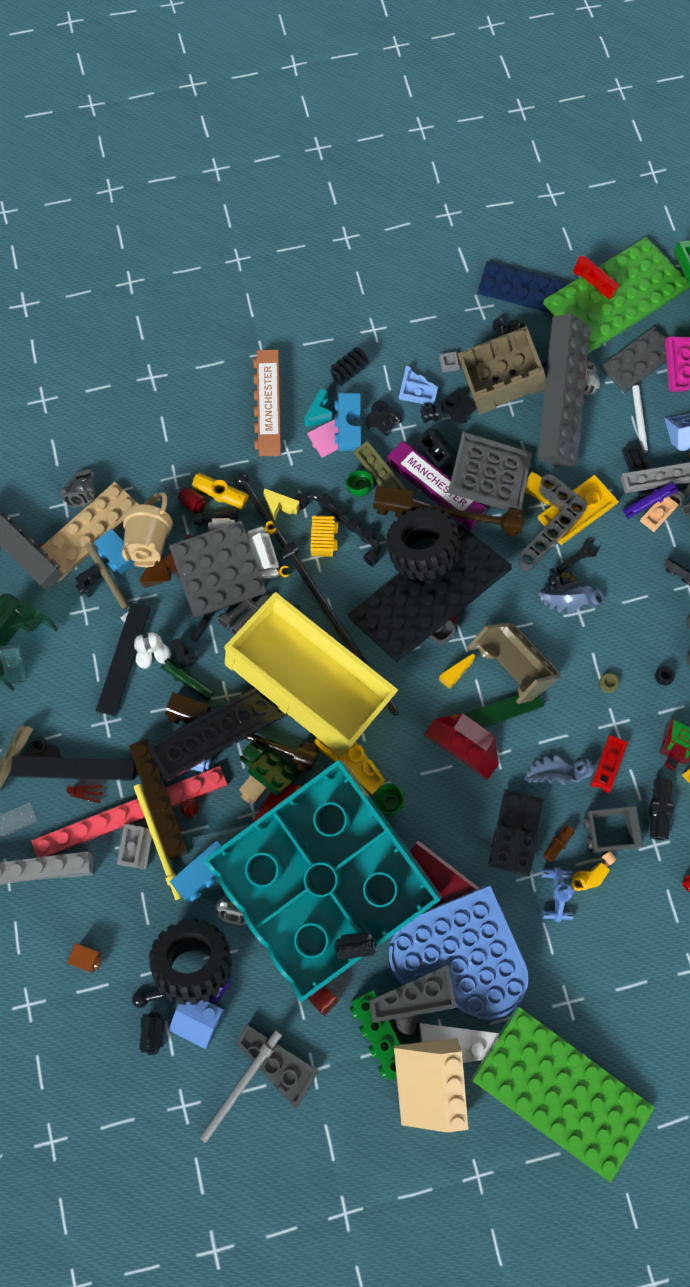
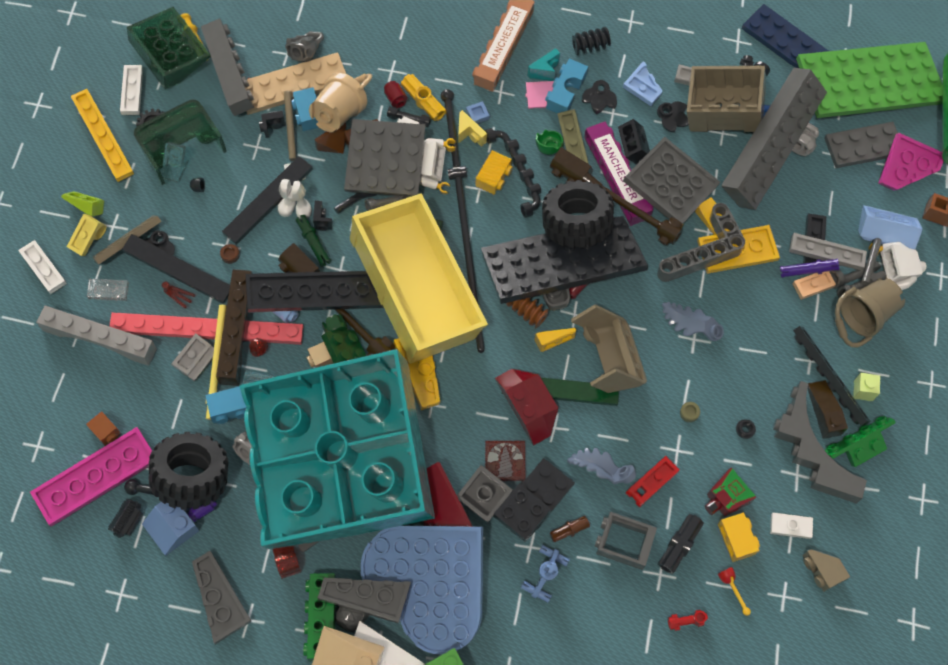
camera: 25 degrees right, 5 degrees down
light grey bar [199,1030,282,1143] -> none
black piece [334,931,377,960] -> none
green hair [375,783,405,815] -> none
black wheel [420,403,439,423] -> none
black bracket [548,568,579,593] -> none
black piece [556,539,599,573] -> none
yellow arm [572,851,616,891] -> none
red plate [573,256,619,300] -> none
white bar [632,385,648,453] -> none
none -> dark pink plate [30,427,152,527]
none -> black hinge [190,178,205,192]
none -> reddish brown tile [220,244,240,264]
none -> dark grey brick [457,465,513,522]
none -> medium blue plate [466,101,490,124]
none -> tile [485,441,526,481]
none -> dark orange piece [506,297,549,329]

